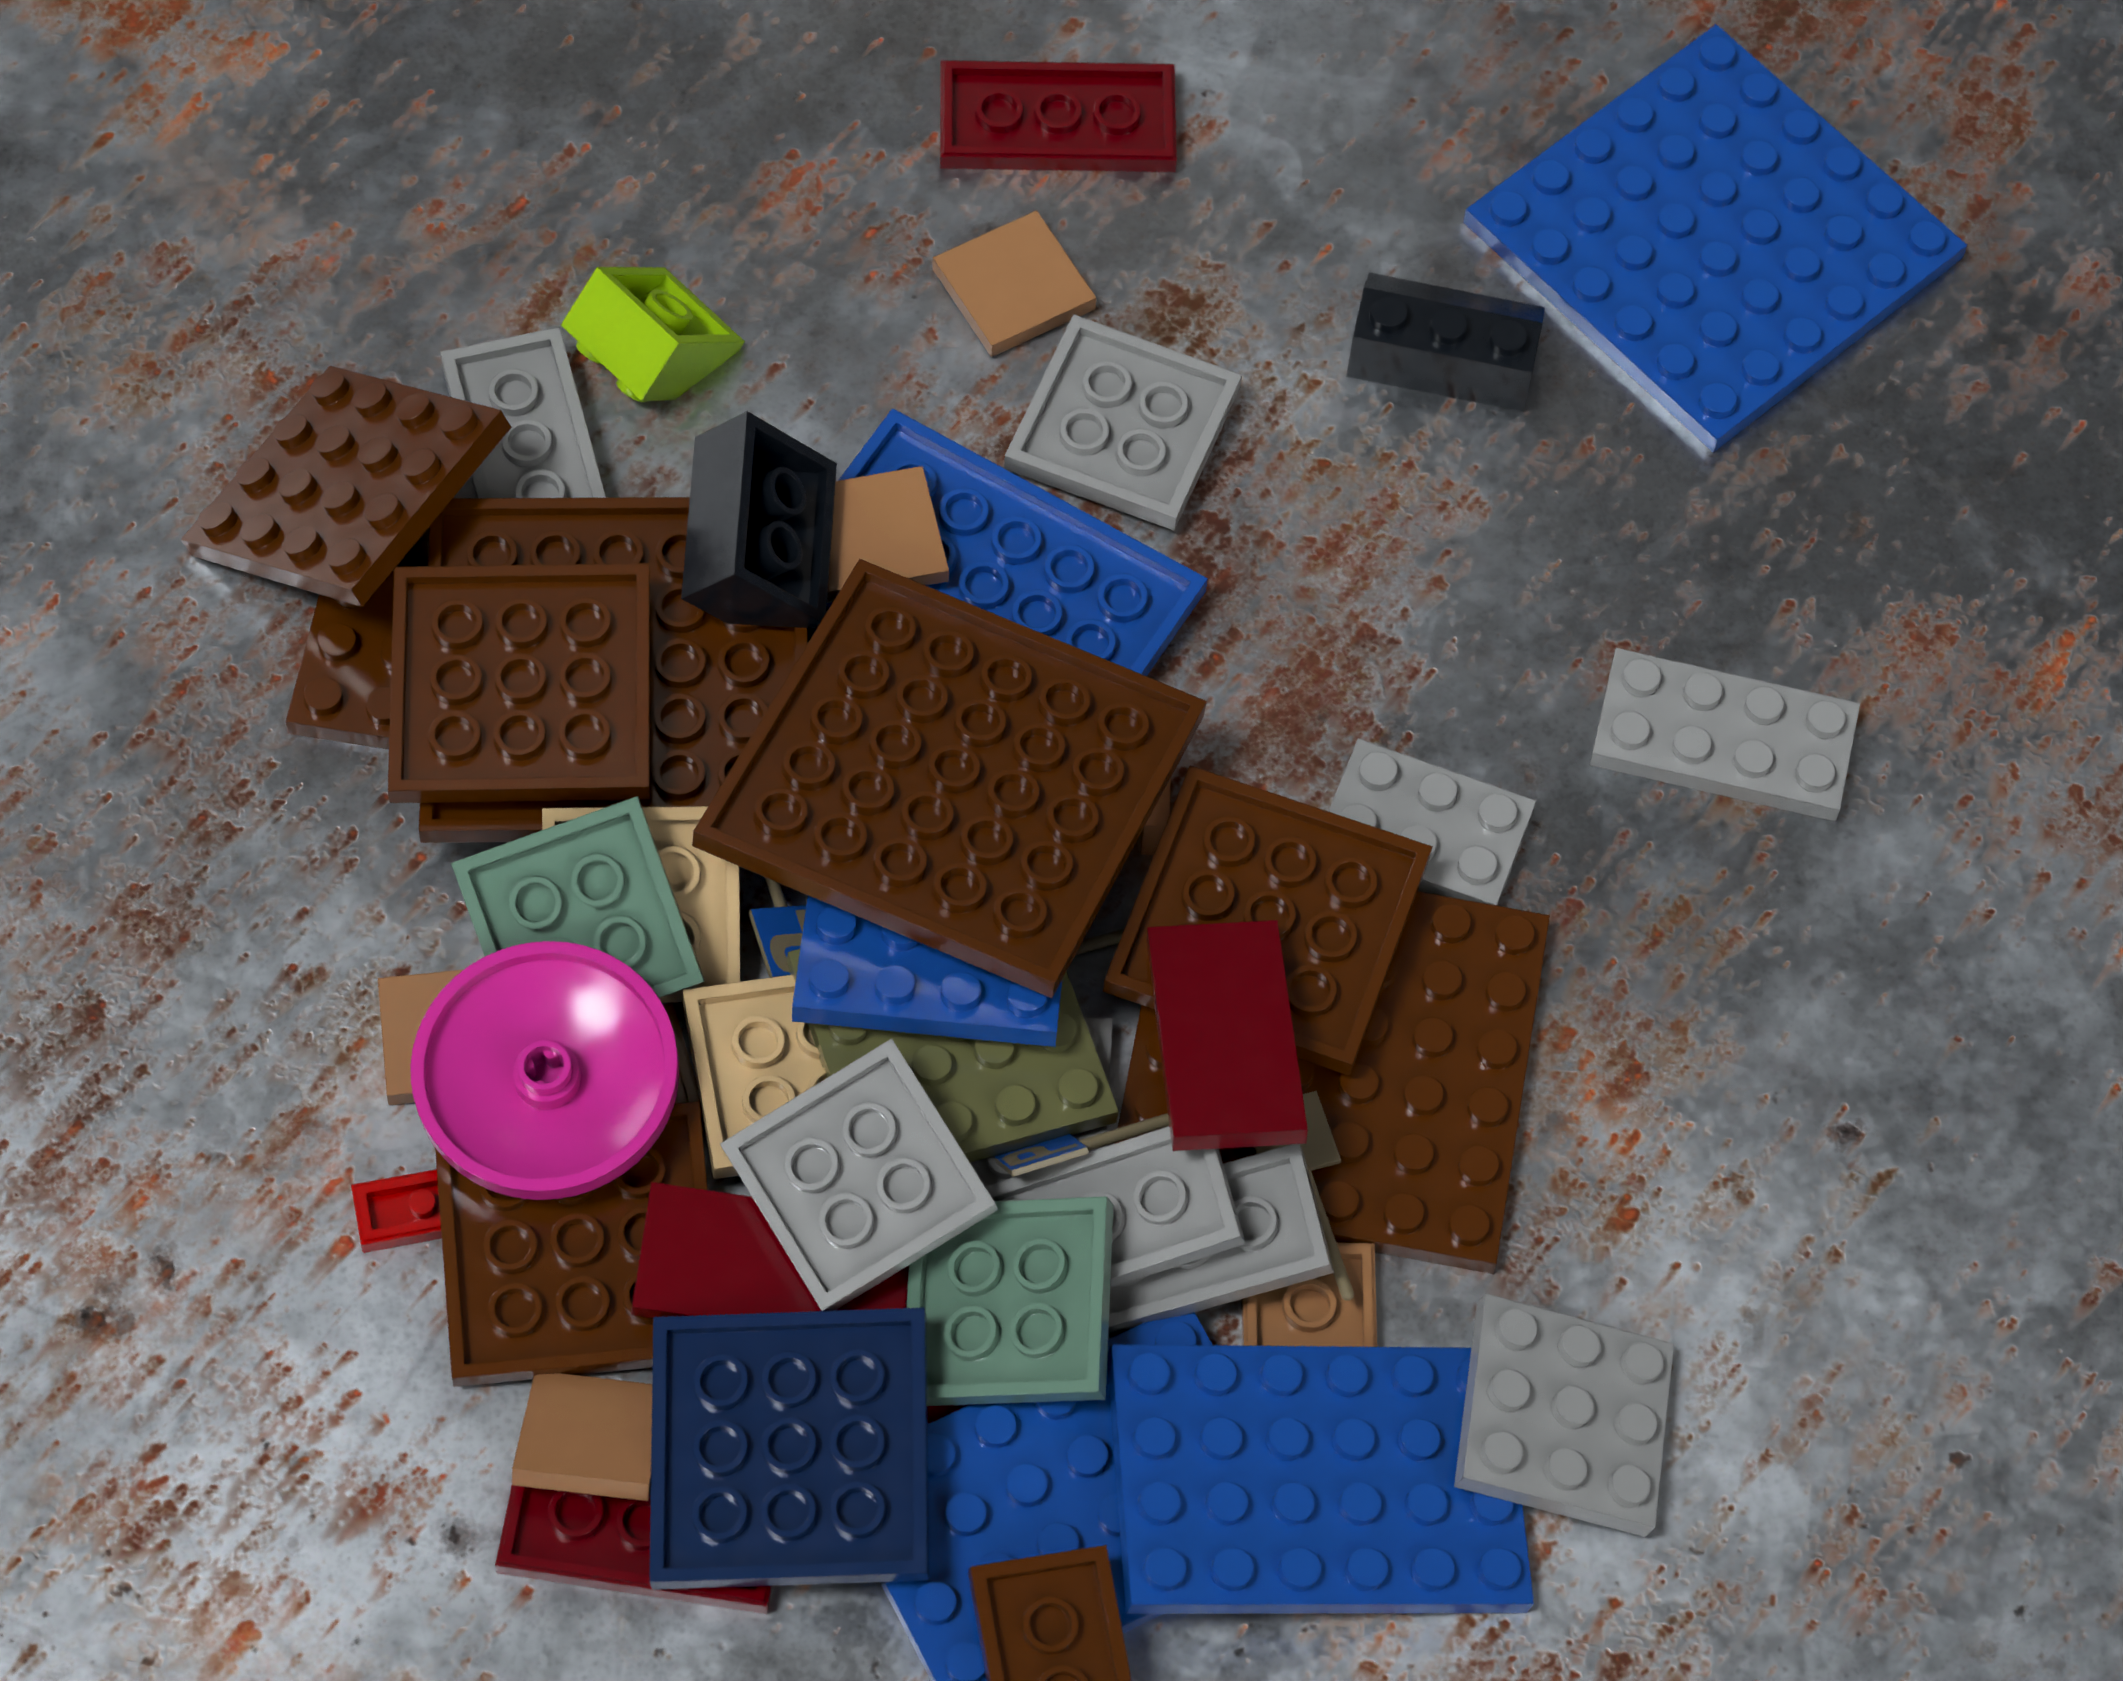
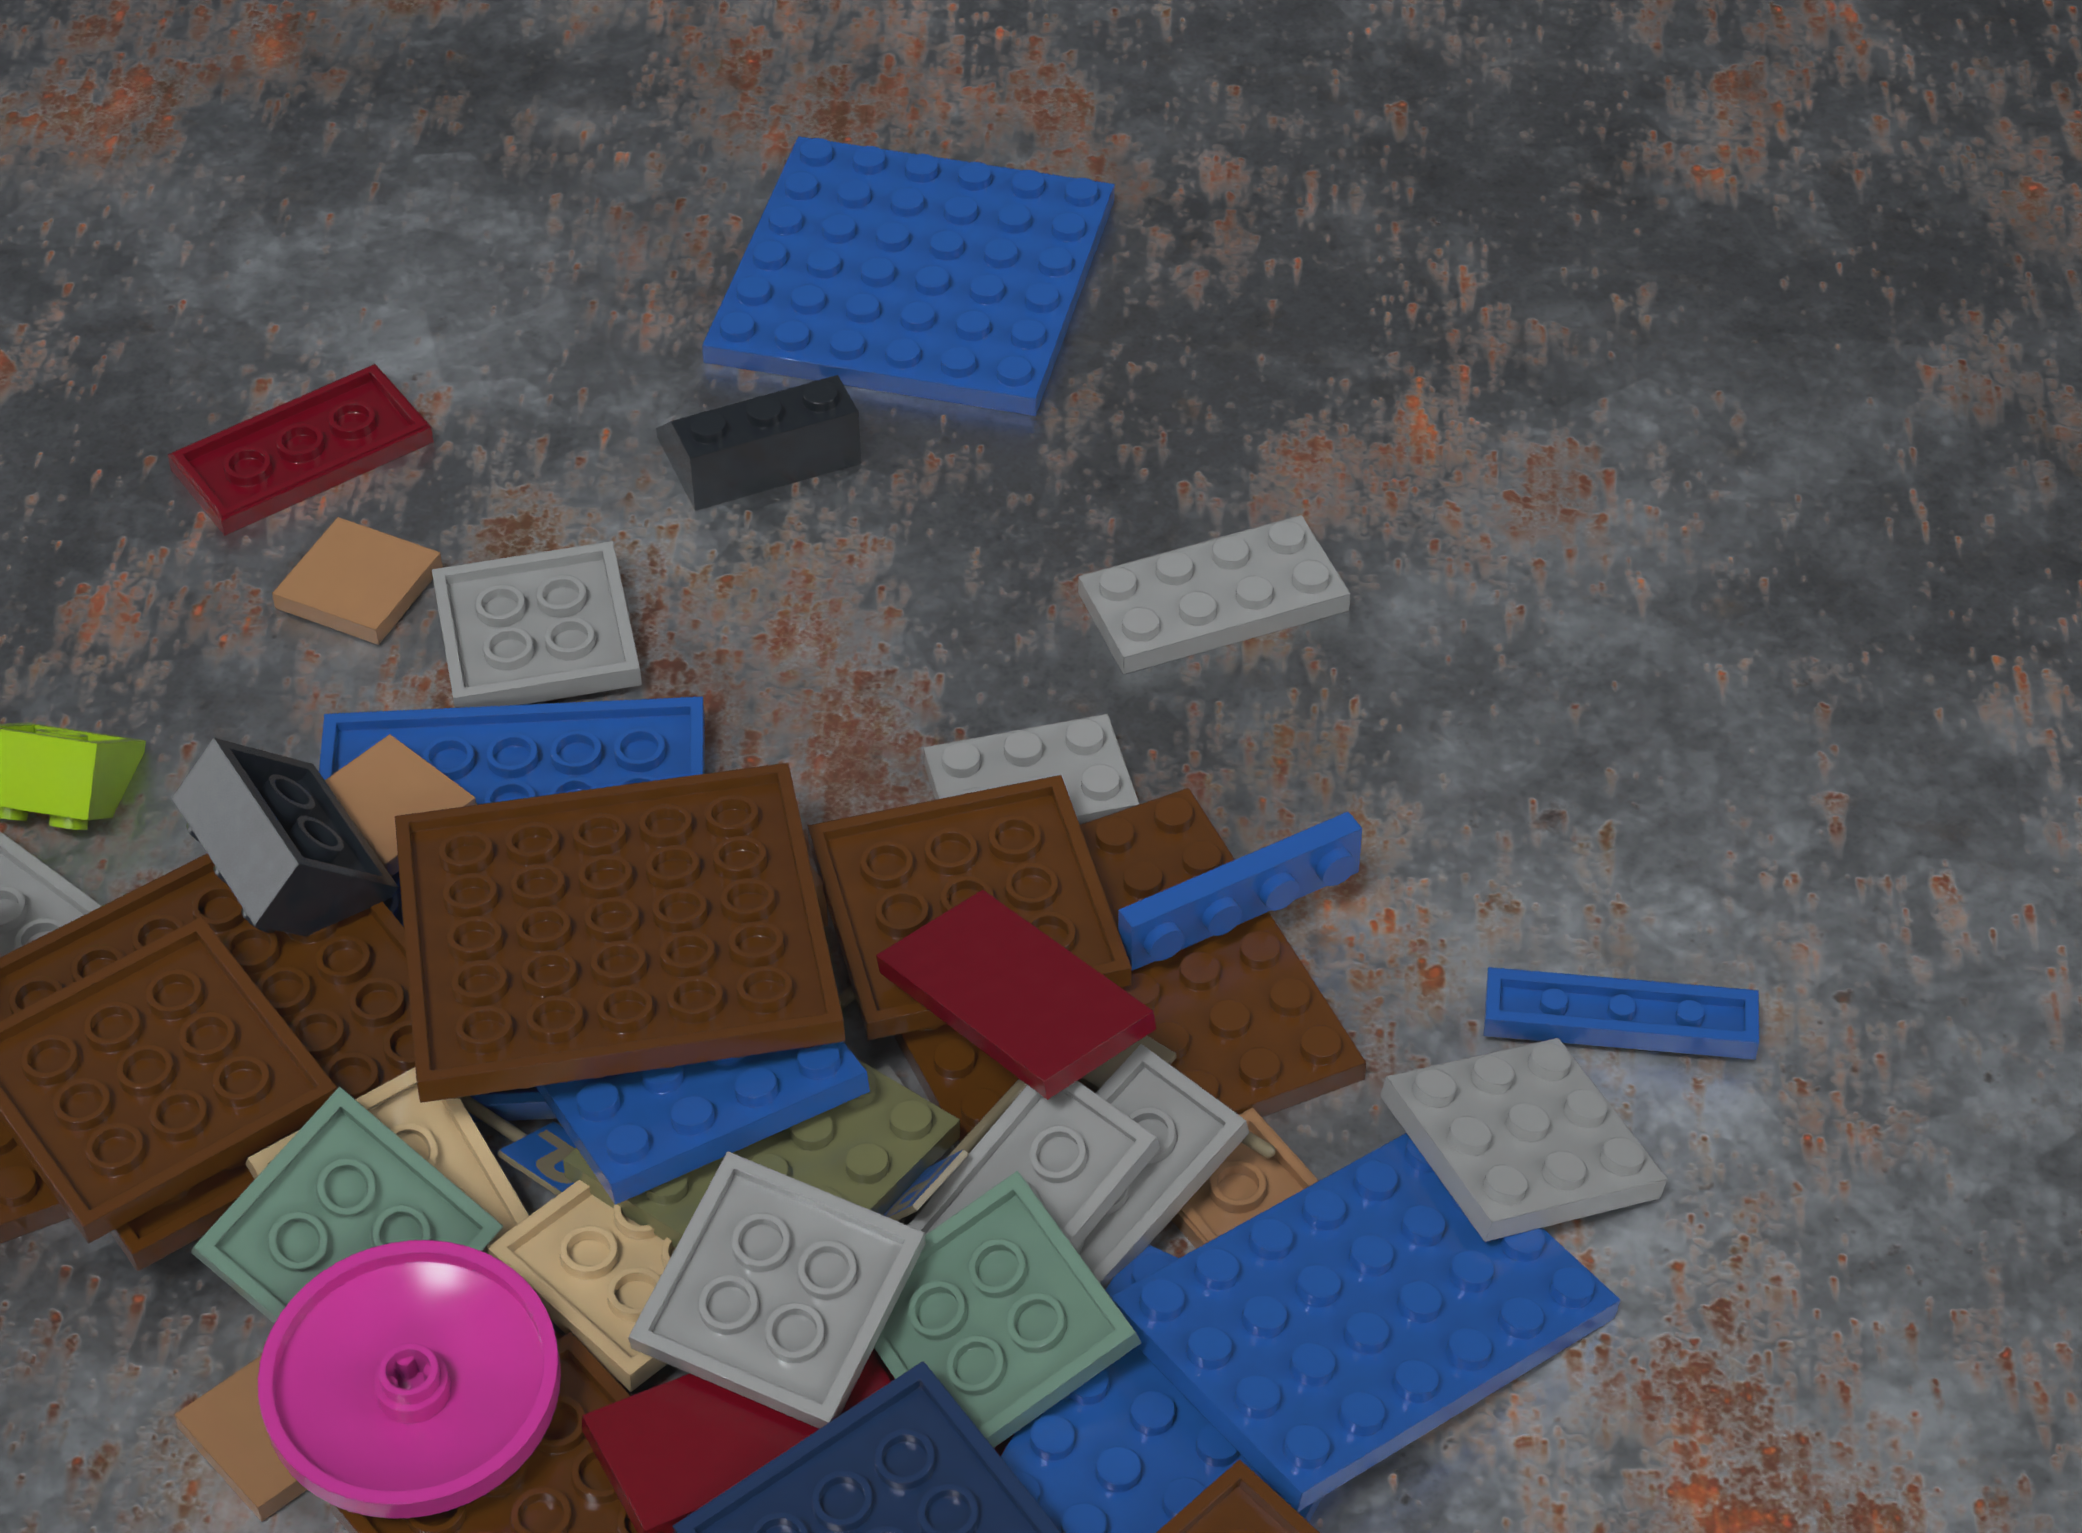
camera: 30 degrees left, 15 degrees down
none -> blue plate [1118,811,1362,971]
none -> blue plate [1483,967,1759,1060]

